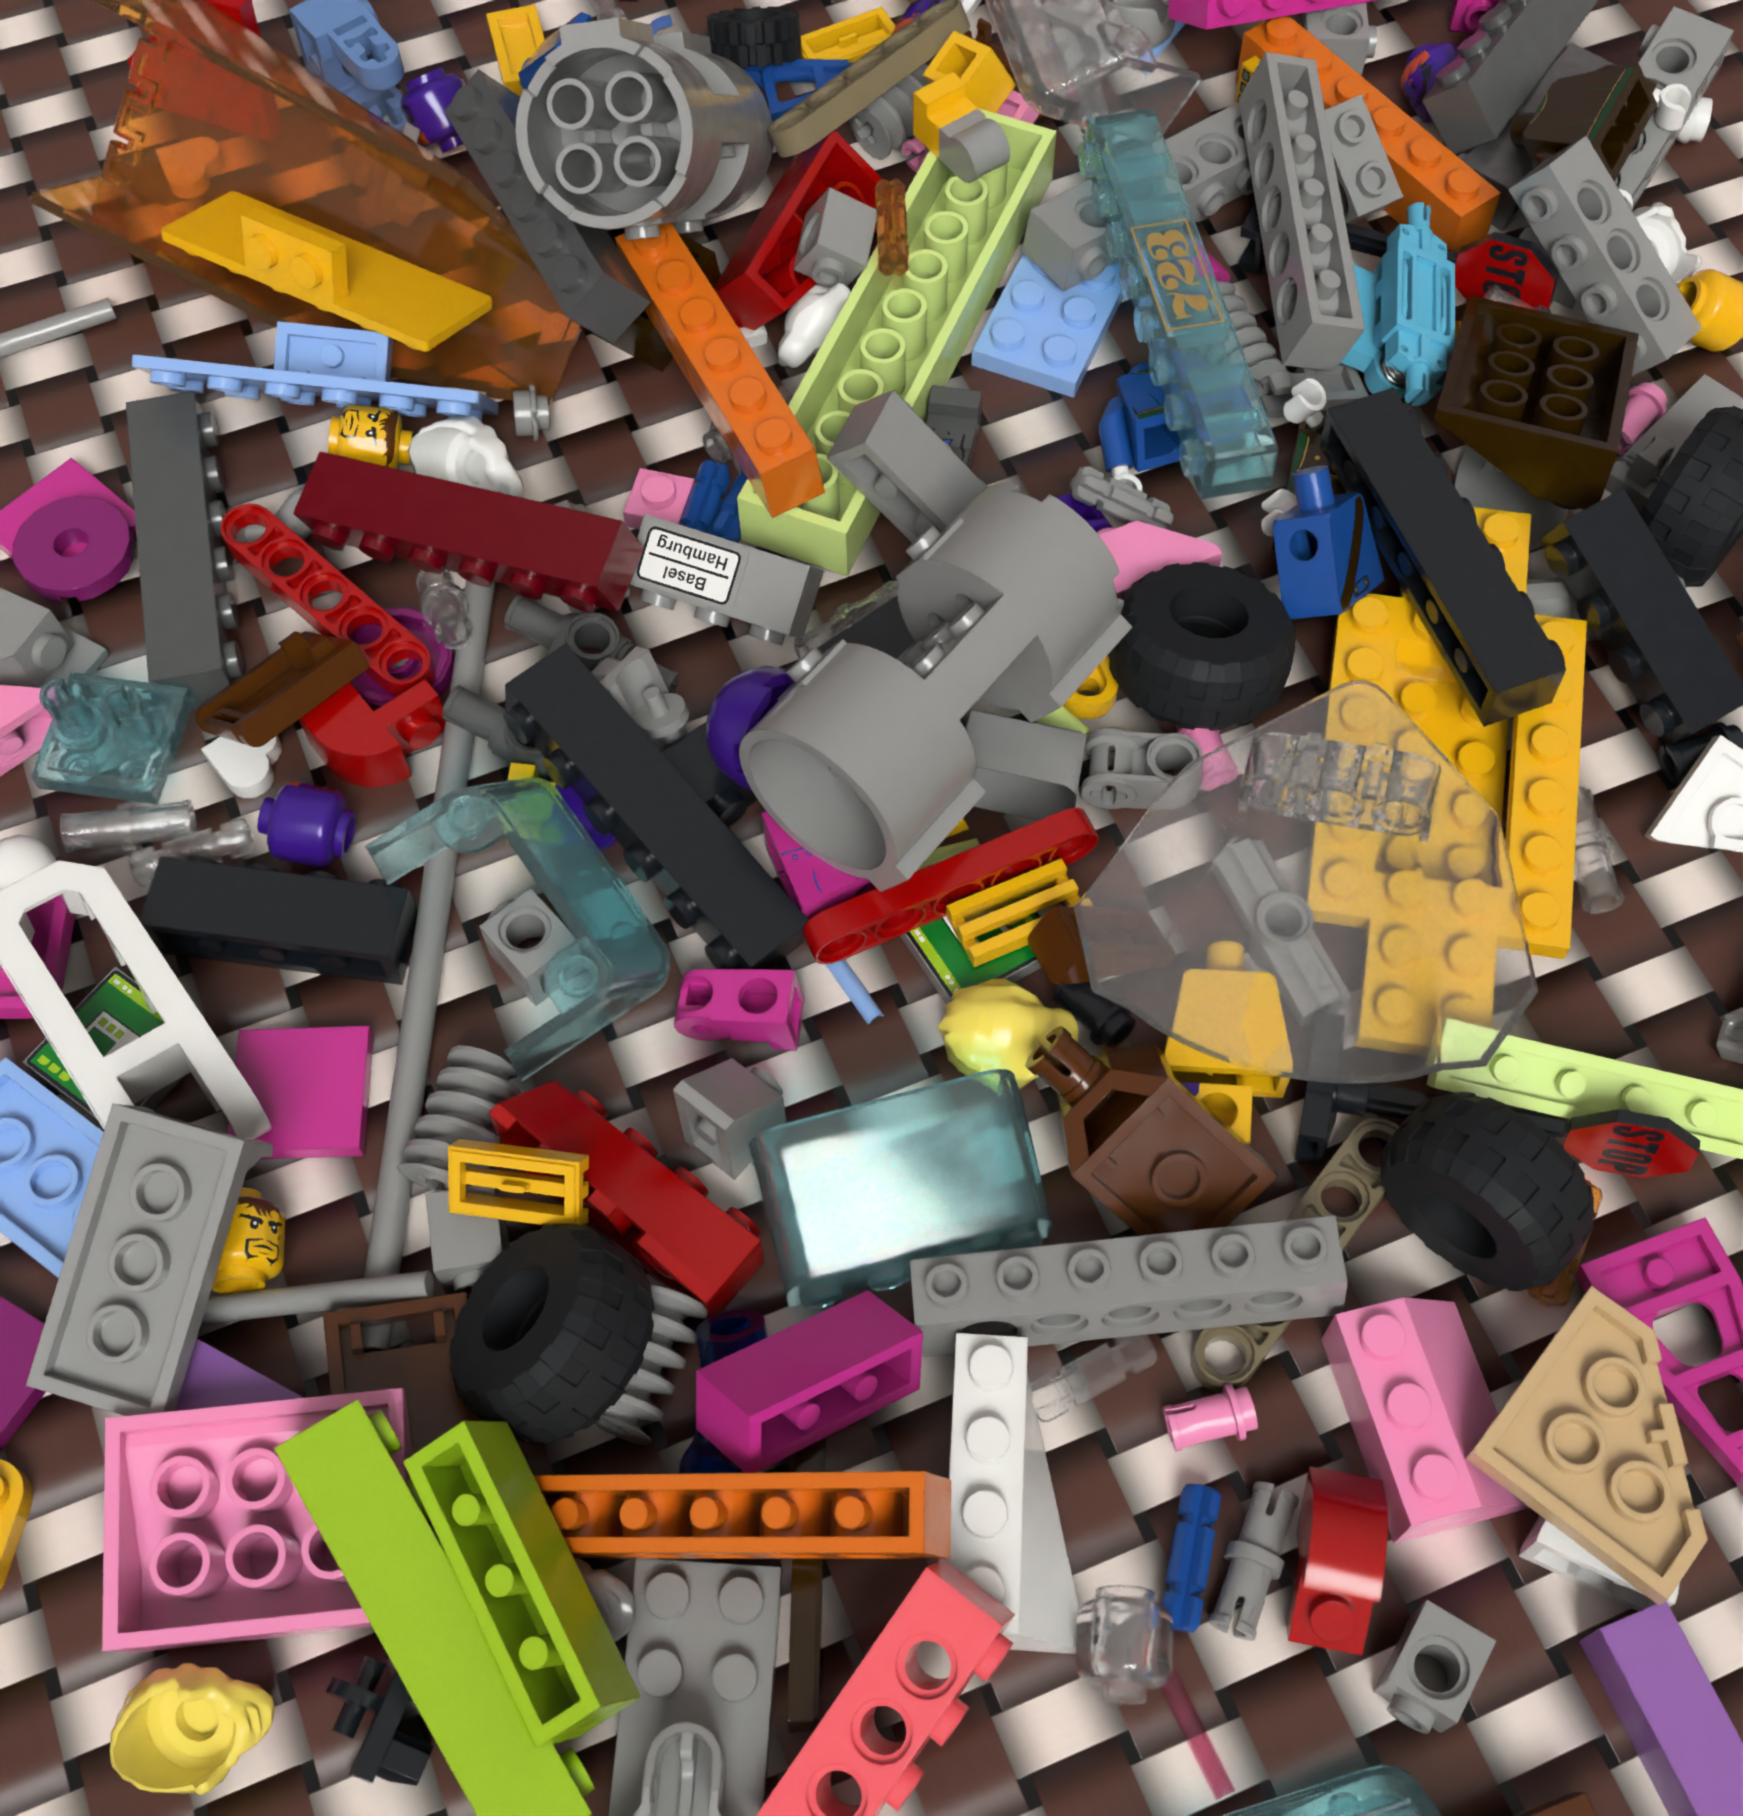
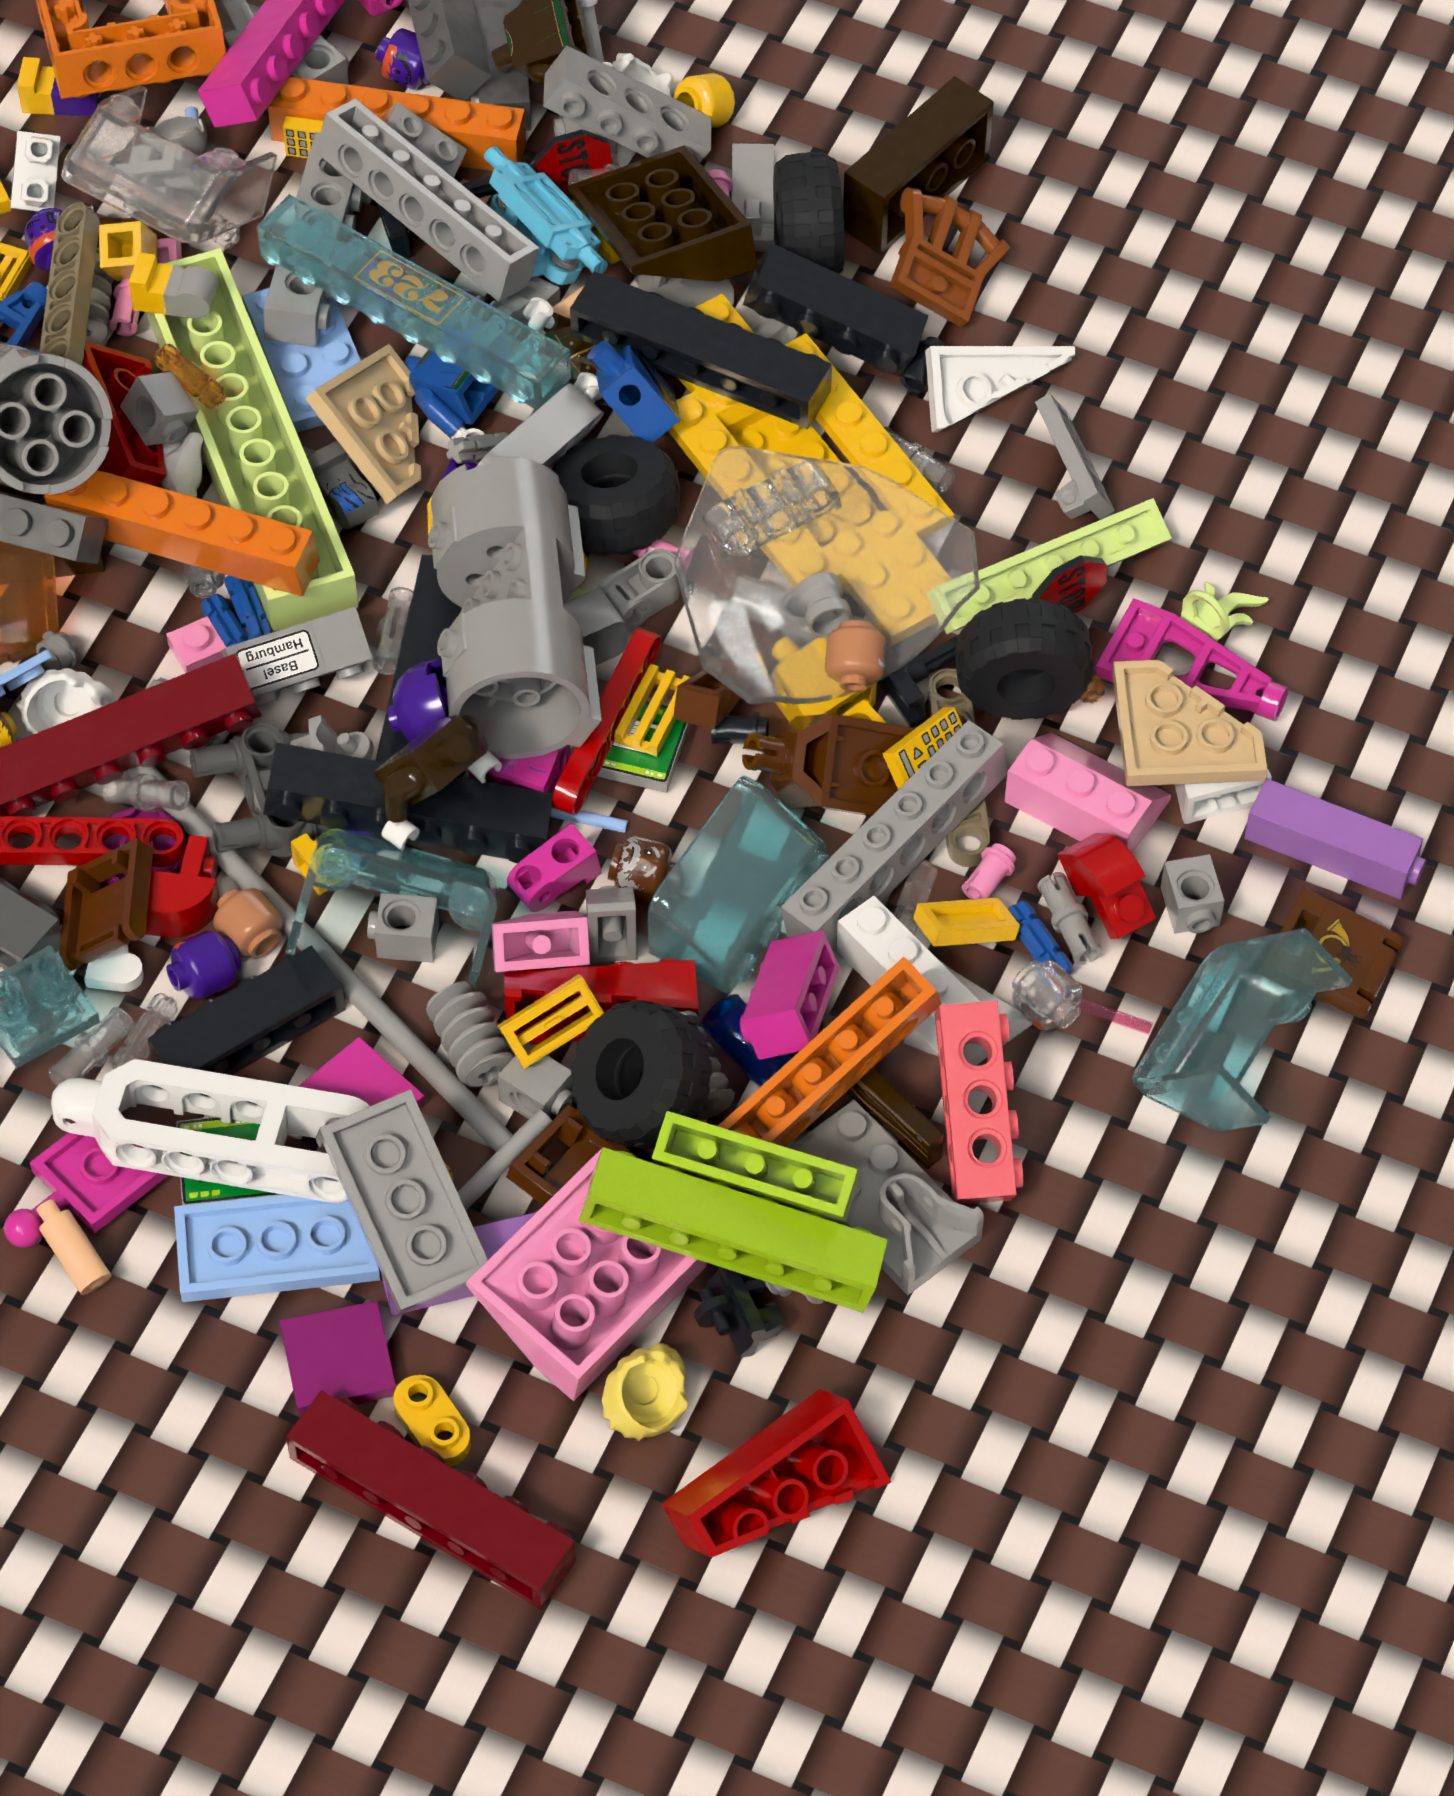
camera: 45 degrees left, 5 degrees down
light grey brick [827,390,988,543] -> none
light yellow hair [937,978,1078,1091] -> none
none -> nougat head [213,888,284,959]
none -> tan plate [305,344,421,504]
none -> dark brown torso [373,715,502,851]
none -> light grey beam [475,383,604,468]
none -> bright pink slope [492,911,590,972]
none -> reddish brown head [607,836,679,903]
none -> light grey wheel [796,572,852,636]
none -> nougat head [825,620,887,692]
none -> yellow tile [882,707,963,790]
none -> yellow tile [913,897,1020,947]

